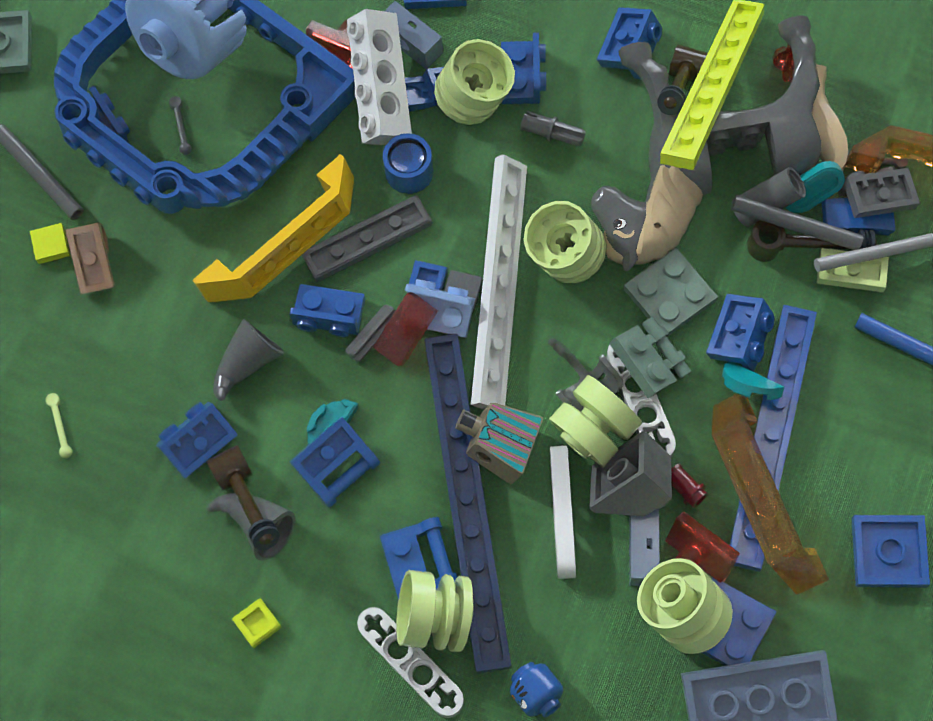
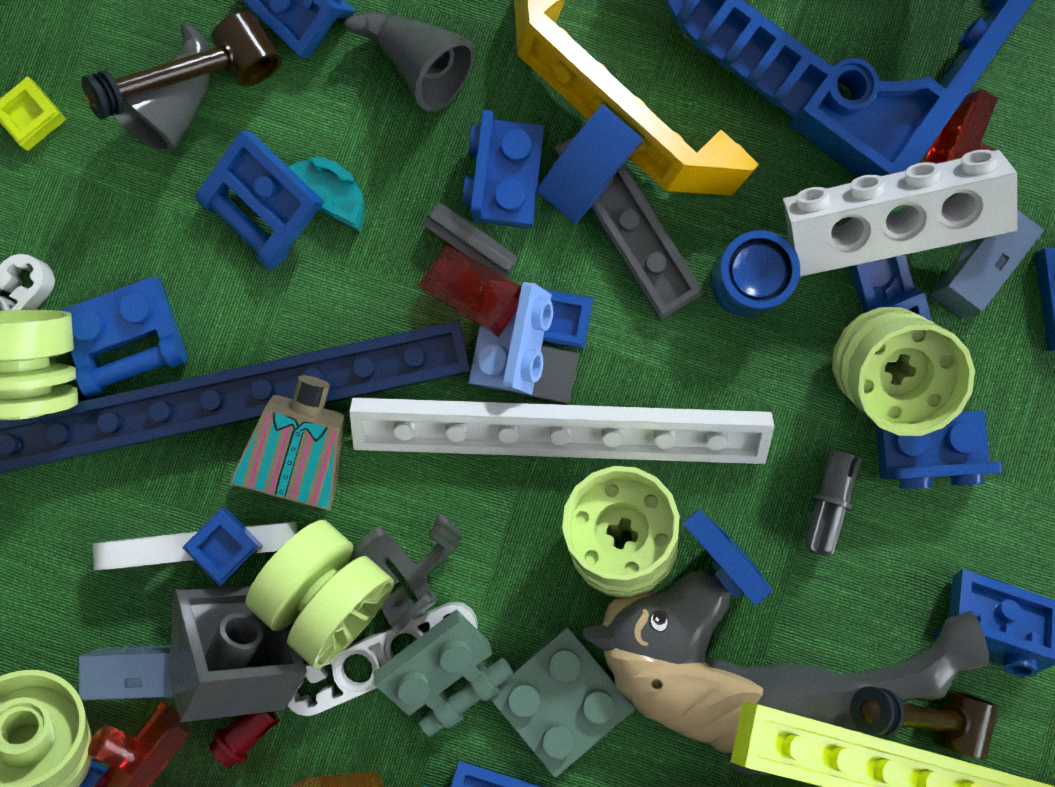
camera: 80 degrees right, 15 degrees up
none -> blue tile [182,508,263,586]
none -> blue slope [536,104,643,225]
none -> blue wing [682,508,773,606]

